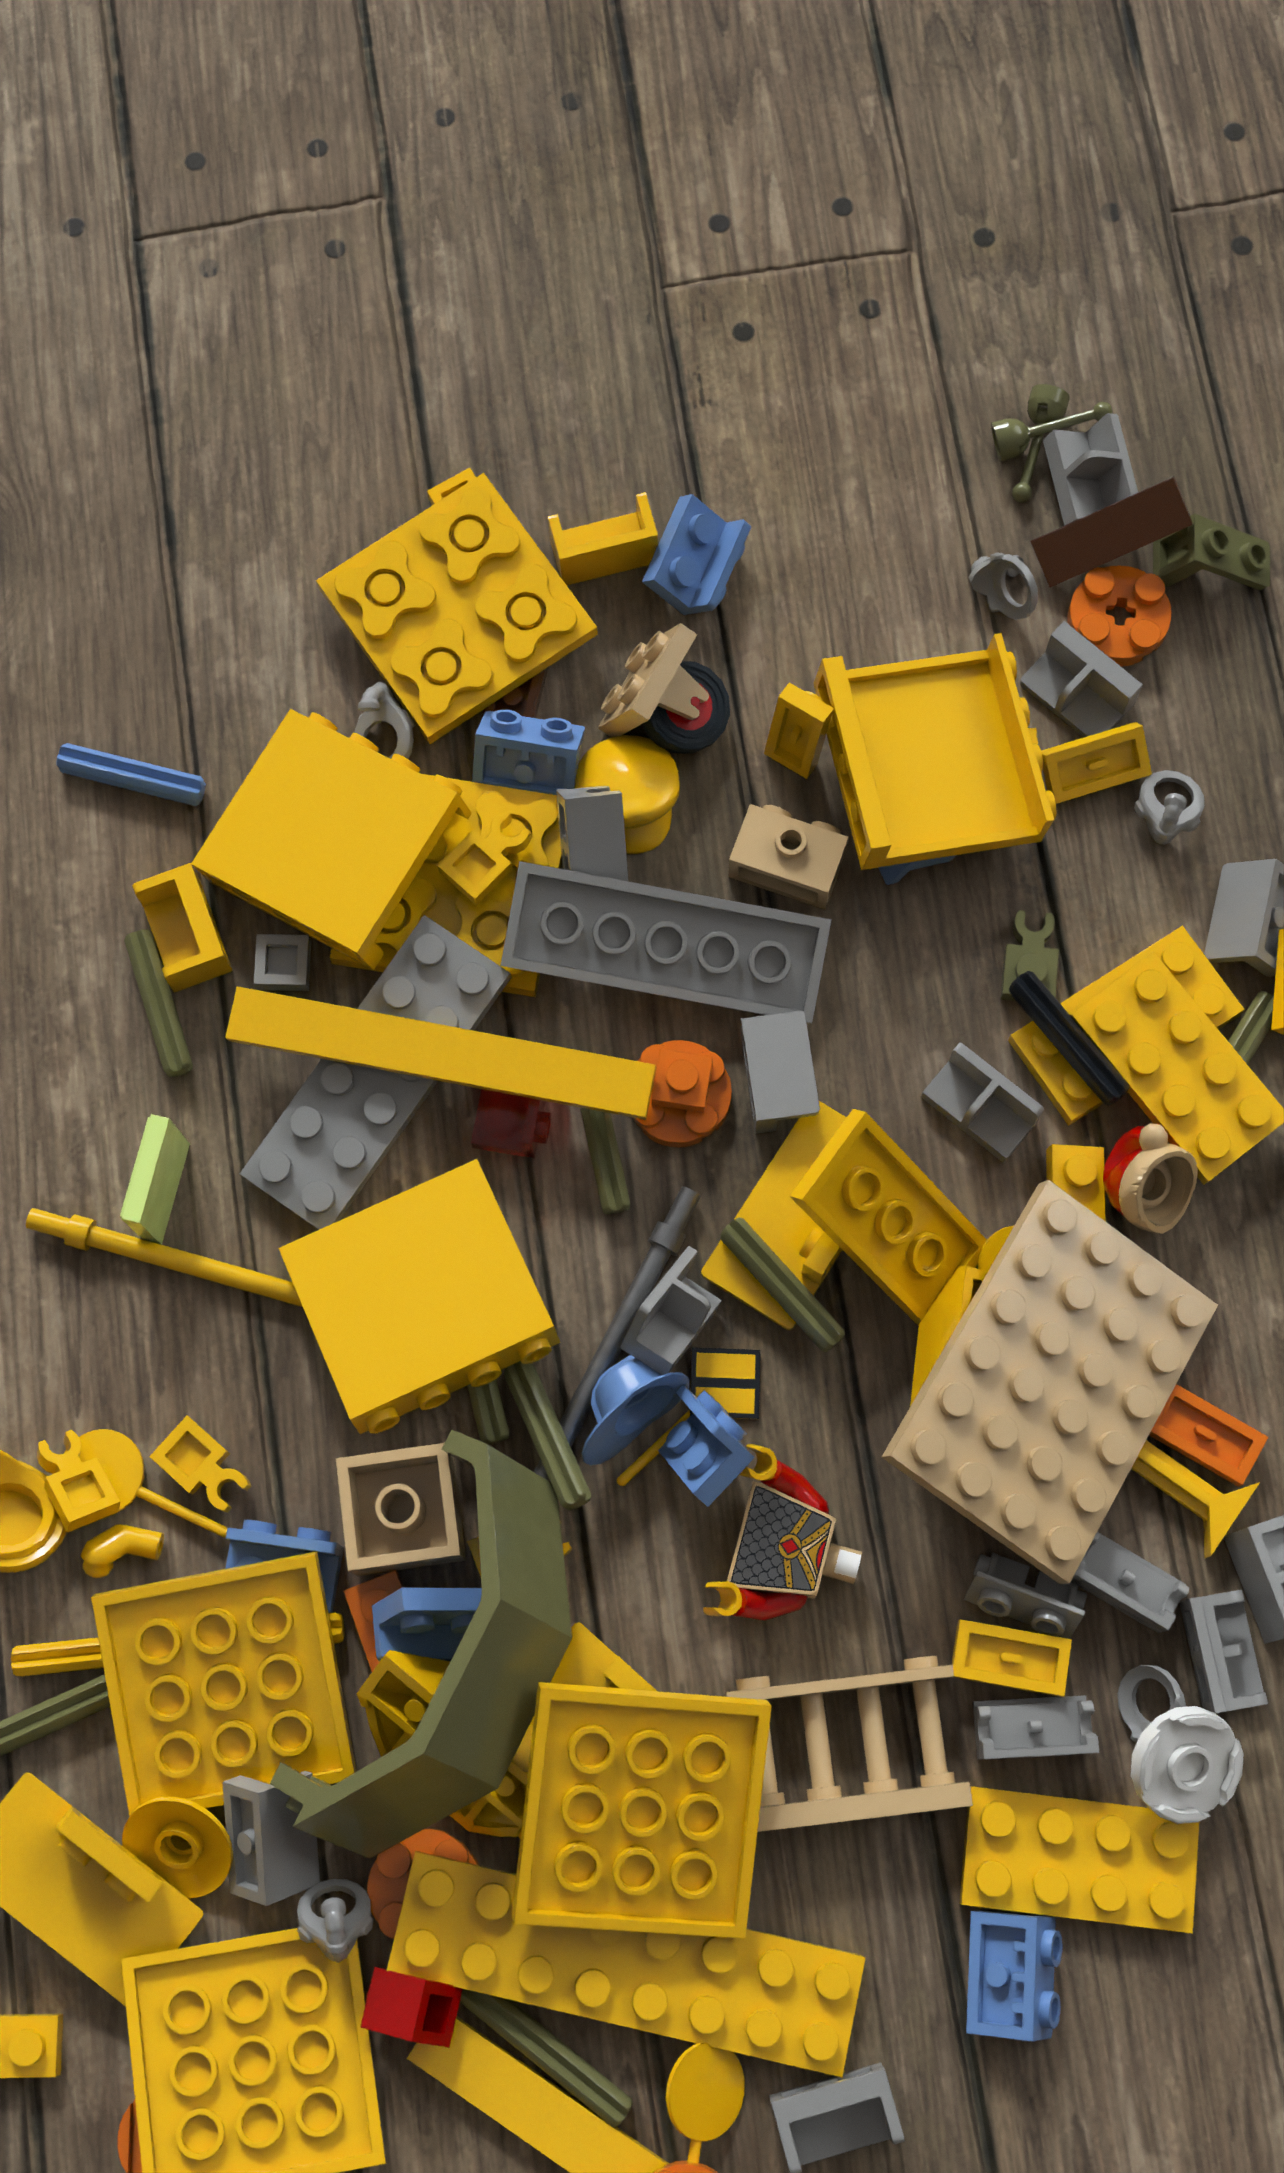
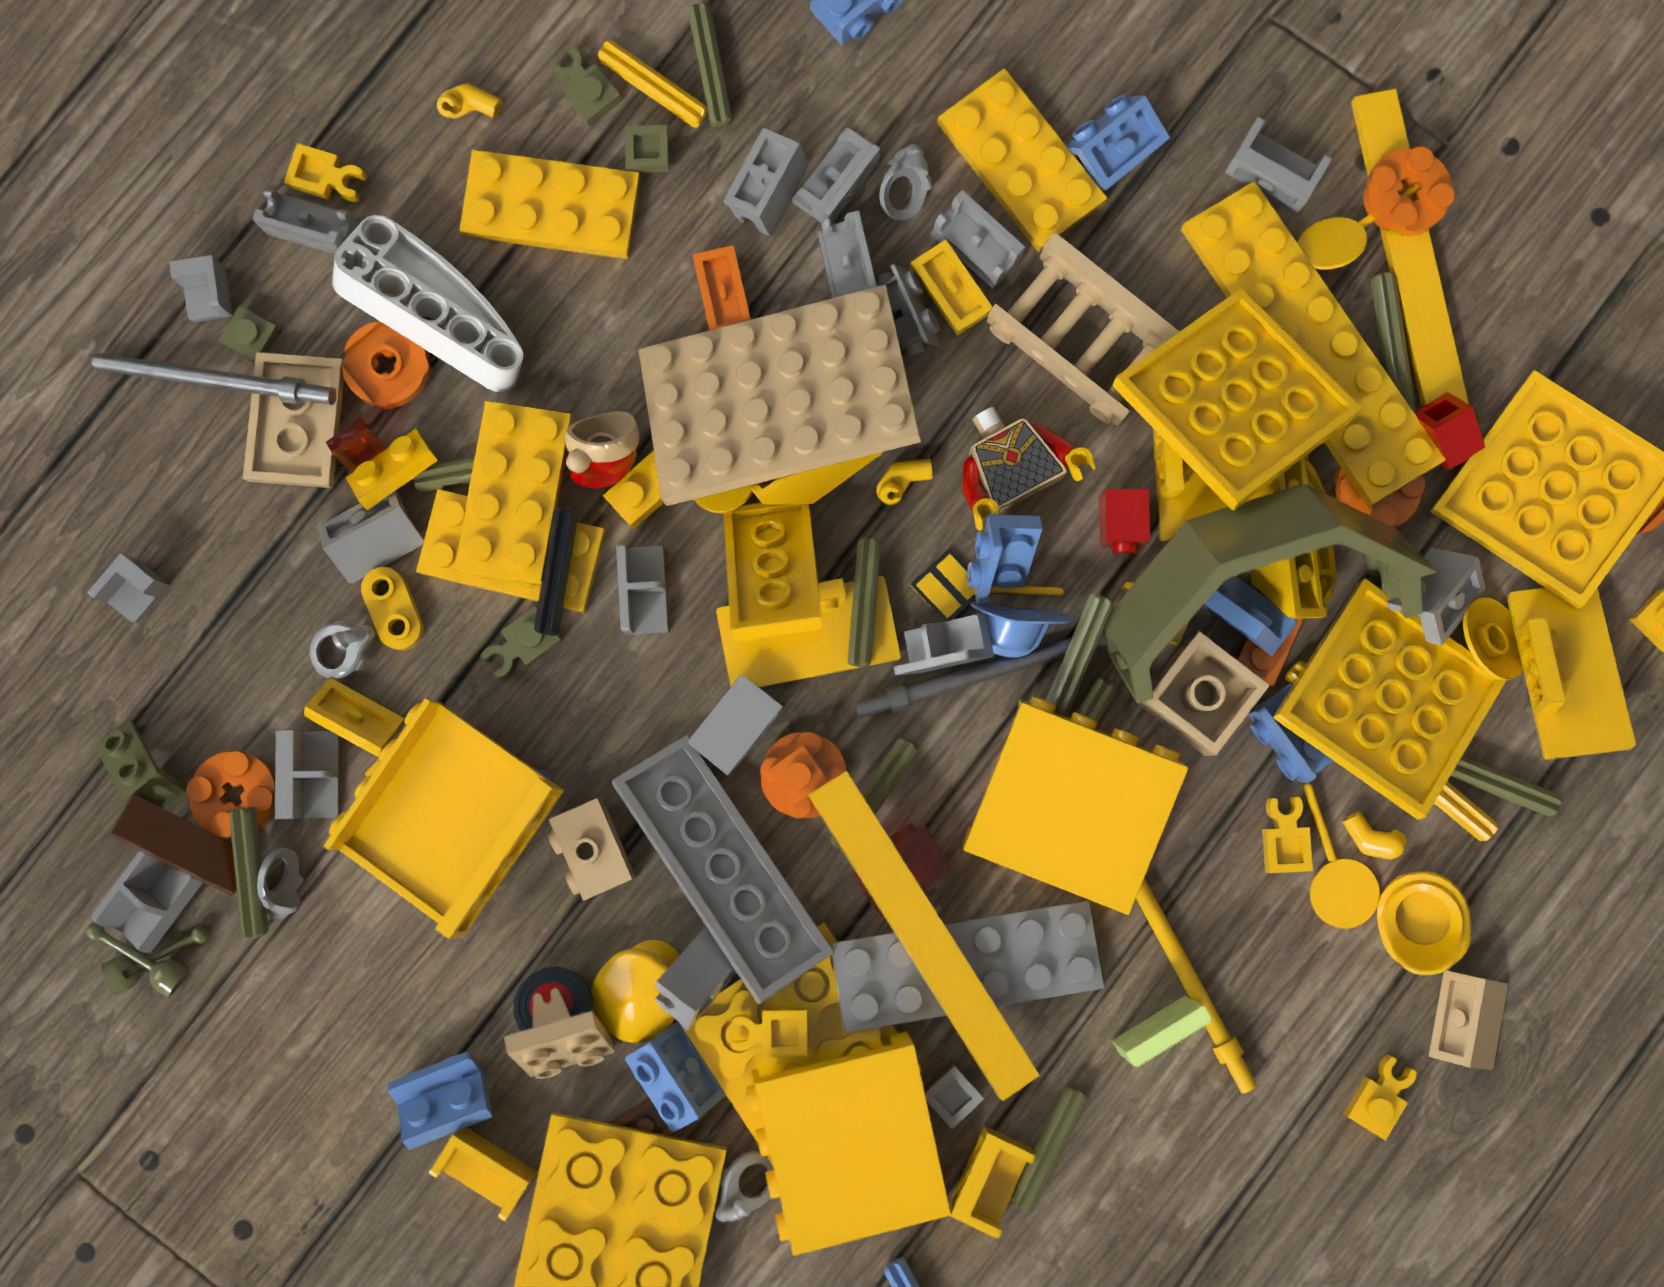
camera: 140 degrees left, 10 degrees up
yellow plate [37,1430,121,1533] -> none
light grey piece [297,1879,373,1963] -> none
yellow plate [764,682,834,779] -> none
yellow piece [1131,1440,1260,1559] -> none
white tile [1131,1706,1244,1824] -> none
none -> olive axle [229,807,269,938]
none -> yellow plate [361,567,424,651]
none -> yellow arm [876,458,932,505]
none -> red brick [1099,489,1150,554]

